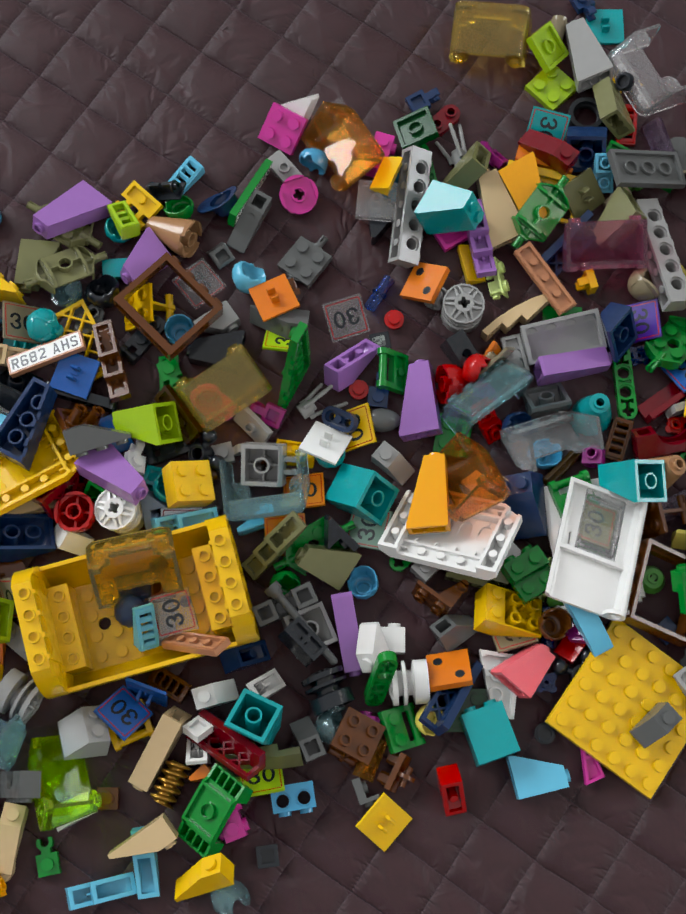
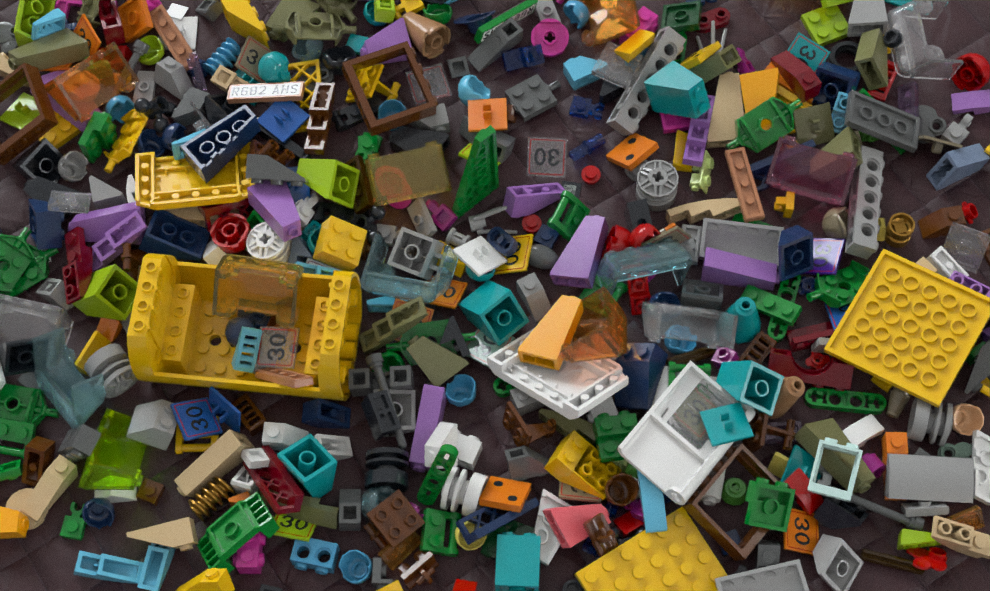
camera: 25 degrees right, 10 degrees down
none -> dark blue hair [82,497,115,529]
none -> dark azure hair [339,550,373,584]
none -> light grey bush [445,228,471,247]
none -> clear blue slope [501,44,545,72]
none -> medium azure slope [563,56,608,90]
none -> clear blue plate [569,95,605,120]
none -> reddish brown hips [583,513,619,557]
none -> yellow tile [680,41,722,70]
none -> teal piece [699,402,754,447]
none -> green plate [740,284,803,326]

